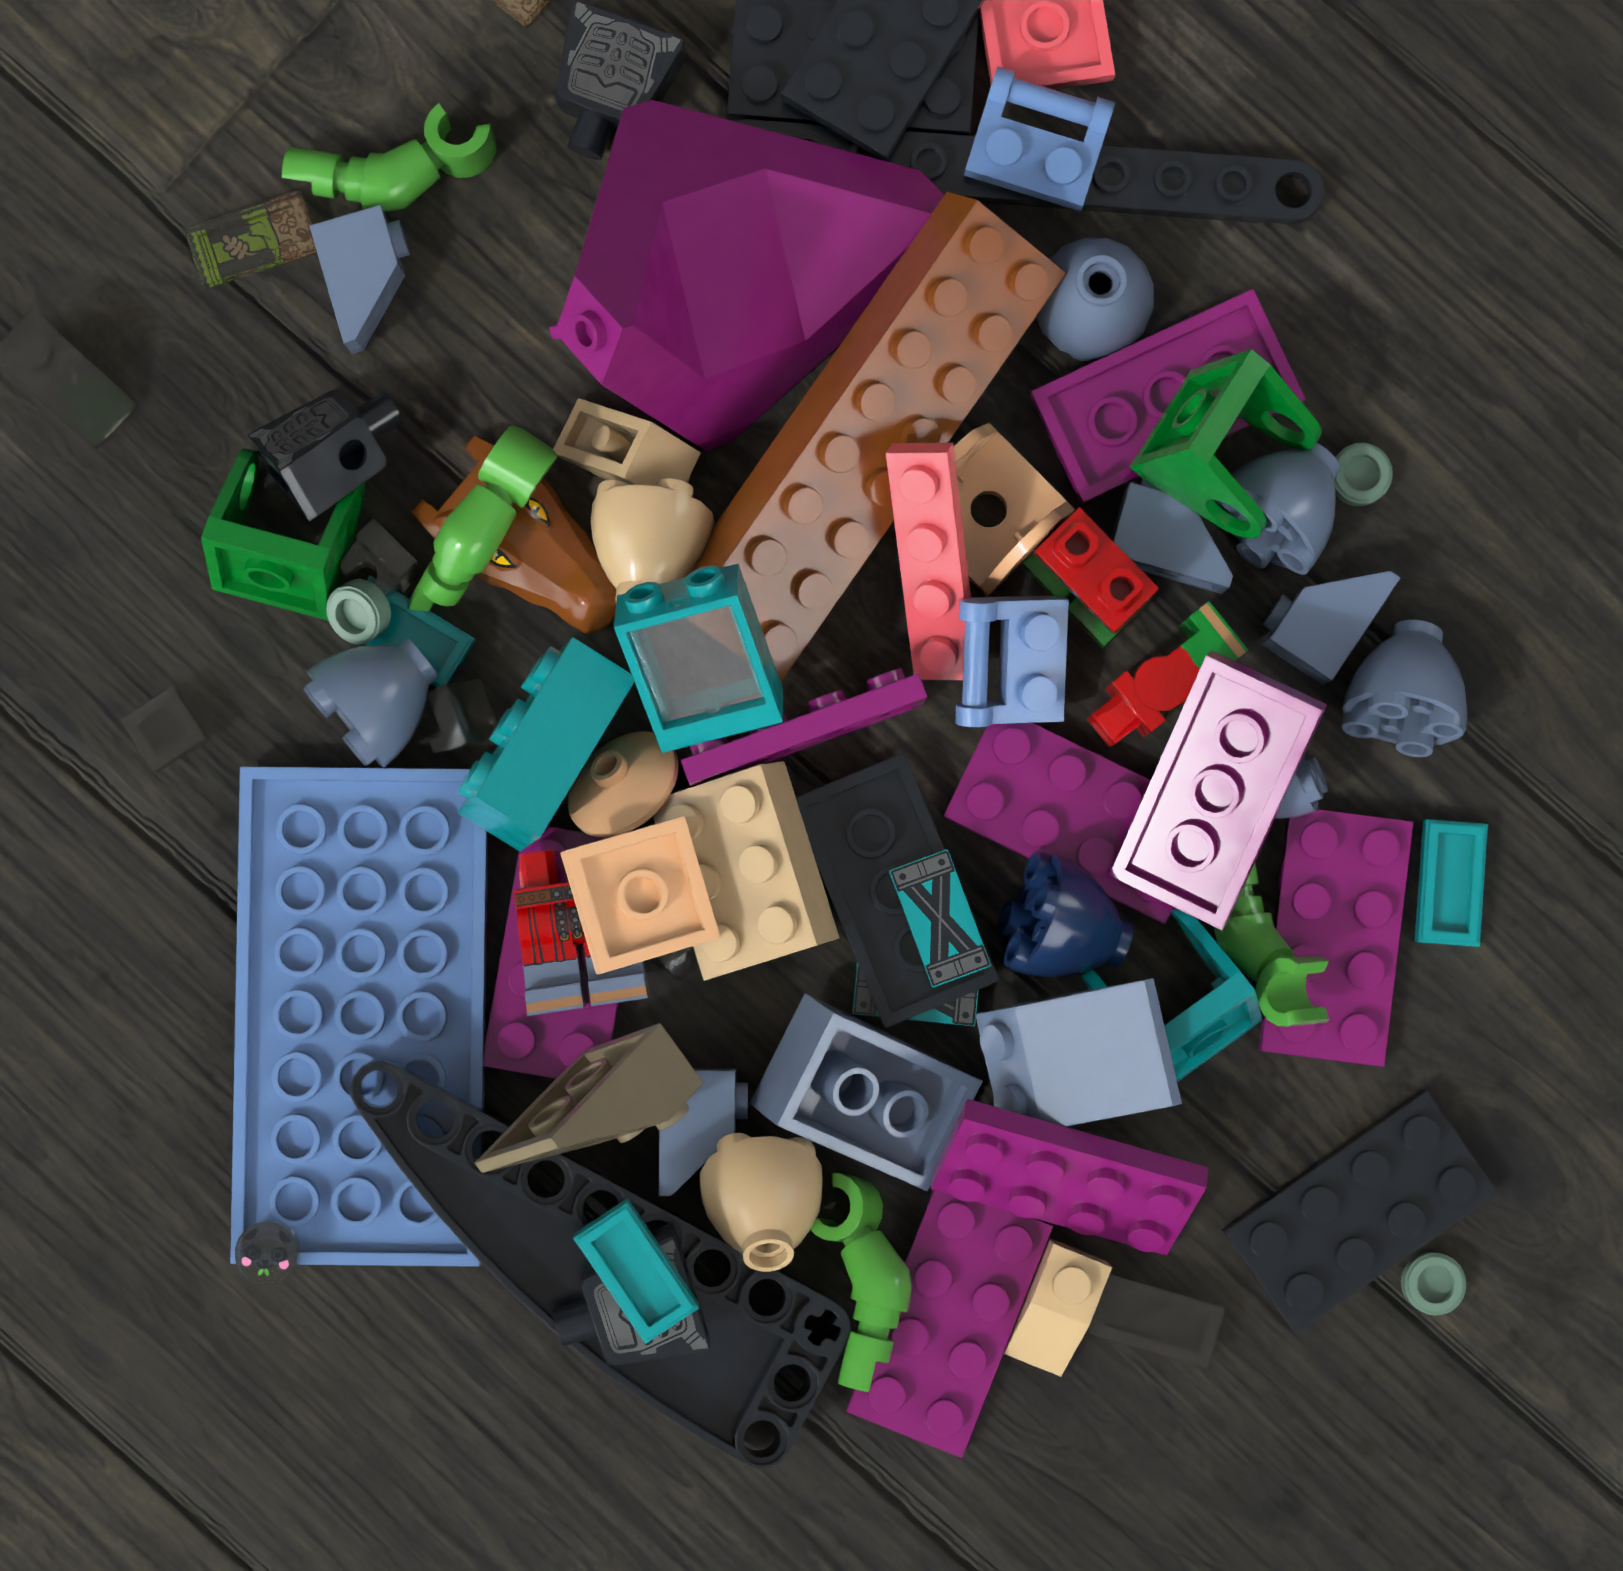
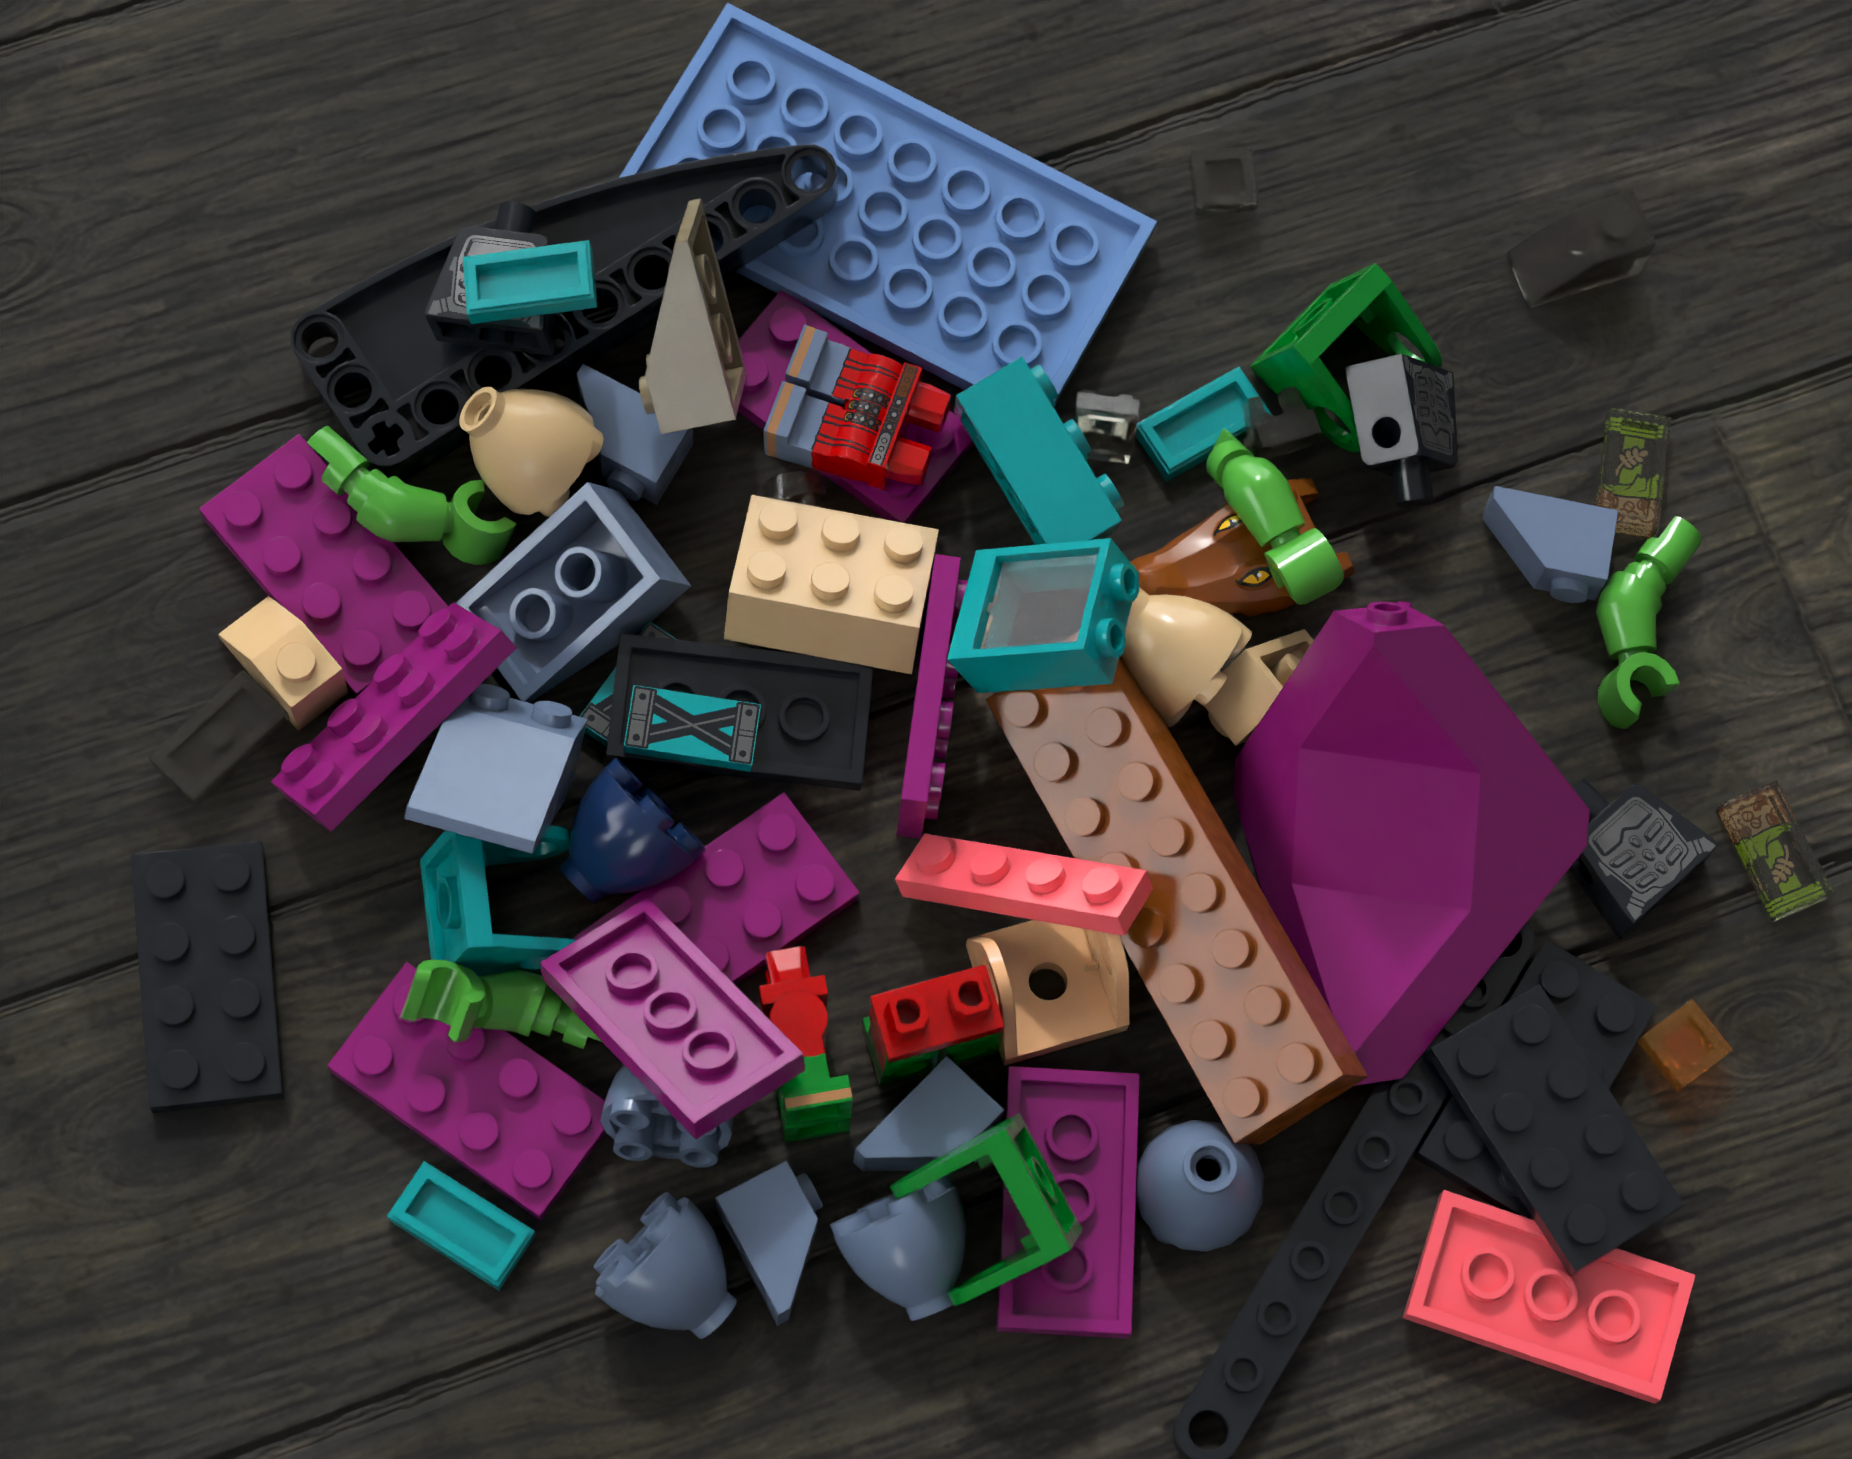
camera: 110 degrees right, 15 degrees down
clear smoke tile [235,1220,301,1285] -> none
sand blue piece [303,639,439,768] -> none
sand green tile [326,579,391,645] -> none
light nougat plate [560,816,721,975] -> none
light nougat dish [568,731,679,838] -> none
medium blue plate [955,595,1069,727] -> none
medium blue plate [964,66,1115,211] -> none
sand green tile [1334,443,1393,506] -> none
sand green tile [1401,1251,1466,1315] -> none

